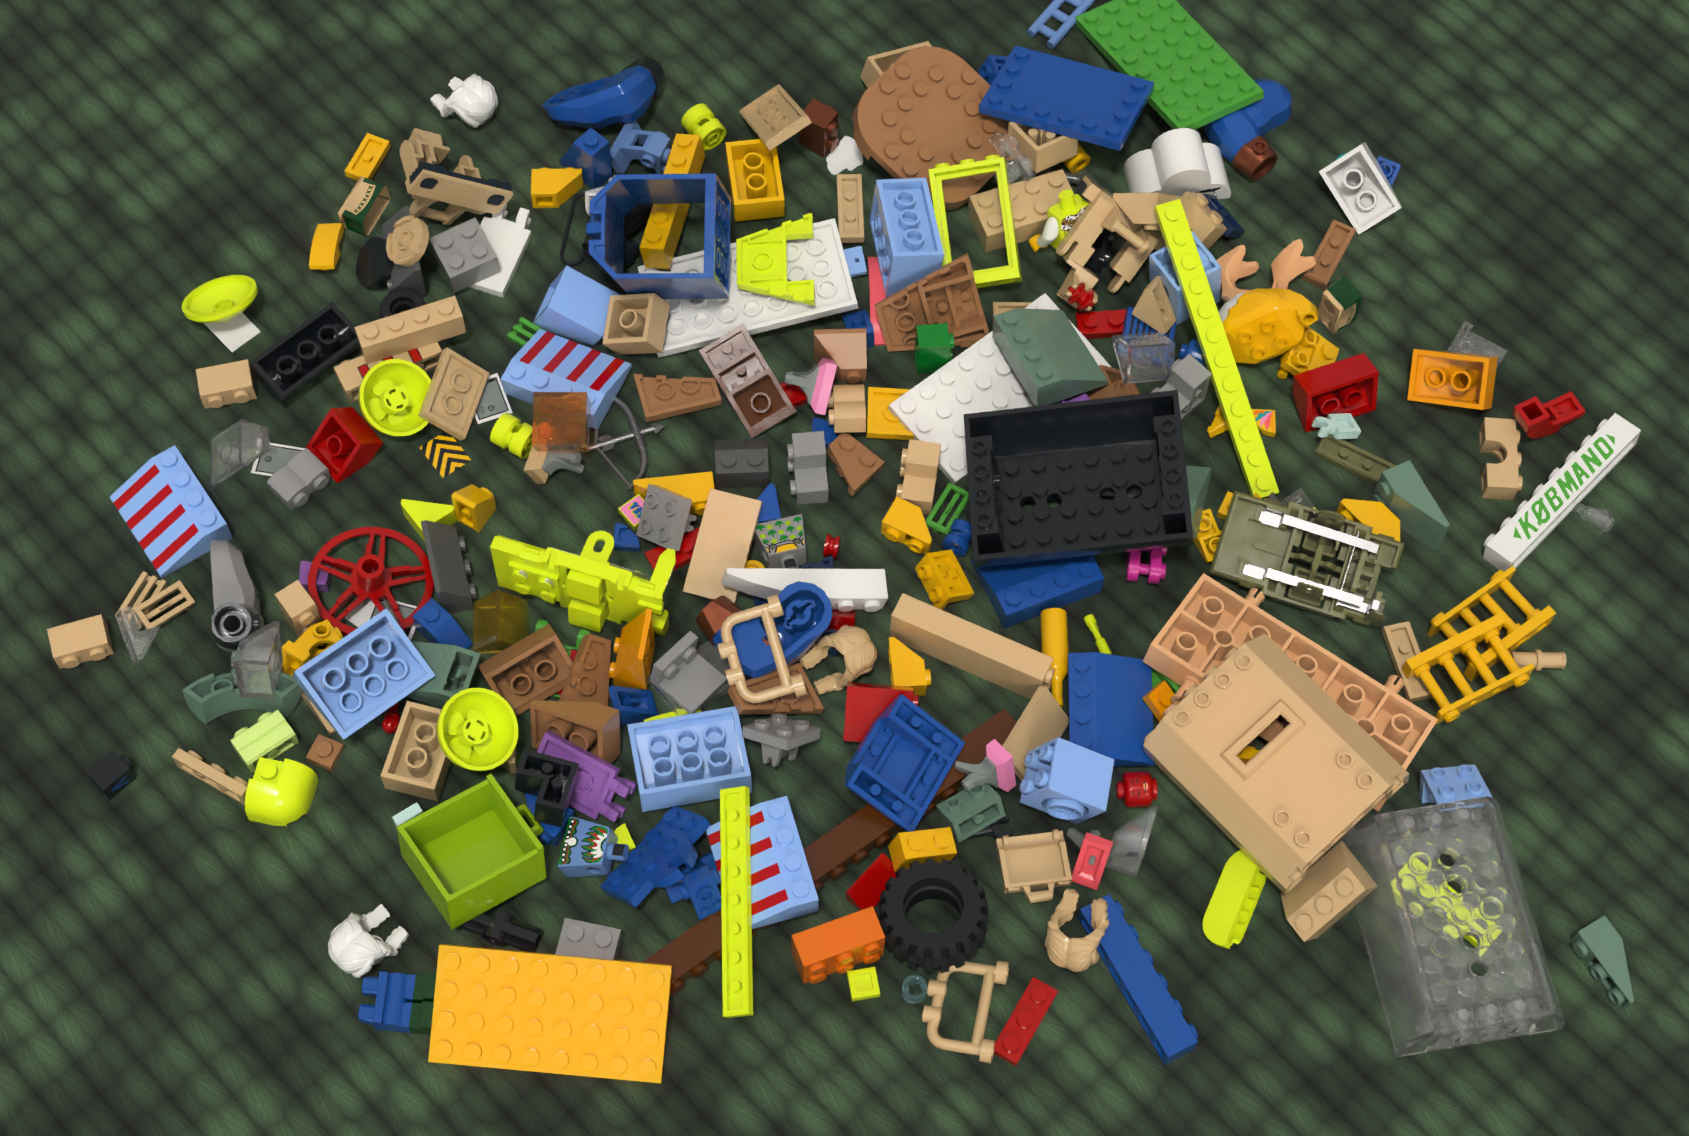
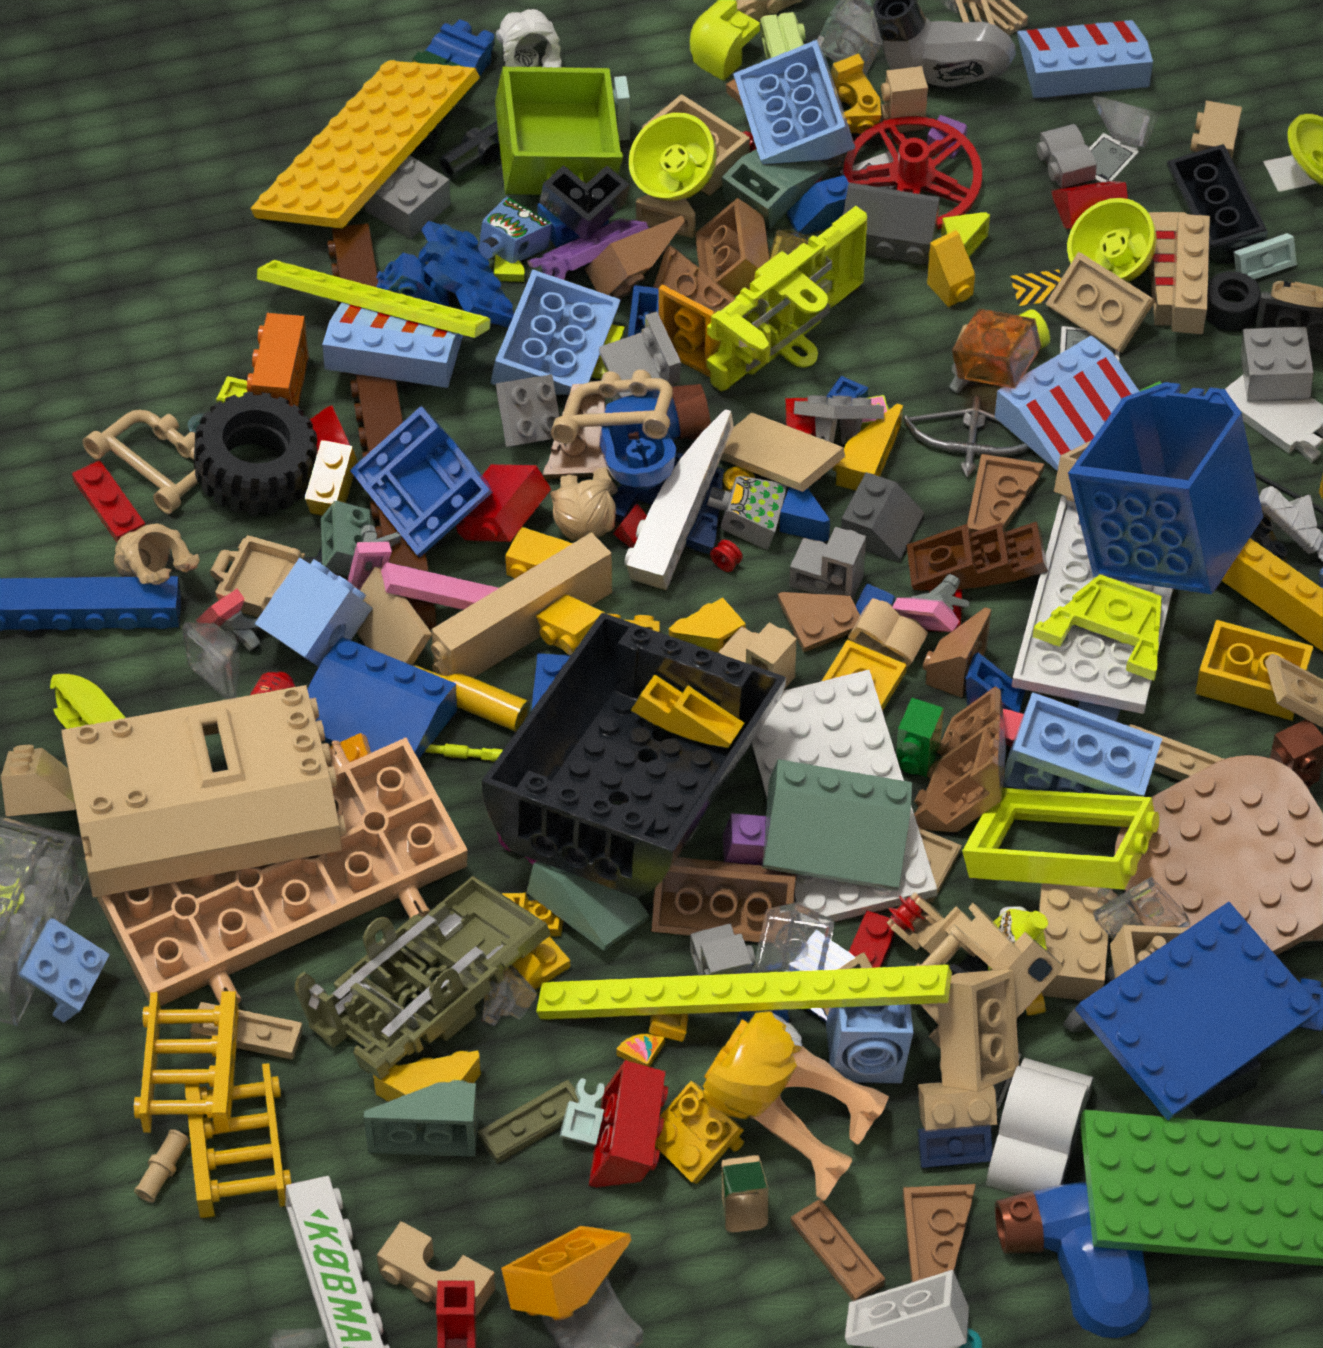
camera: 120 degrees right, 10 degrees down
none -> bright pink tile [381,562,499,610]
none -> yellow brick [536,594,605,655]
none -> yellow slope [631,675,744,748]
none -> medium nougat wing [903,1184,976,1283]
none -> light aqua plate [1234,233,1297,279]

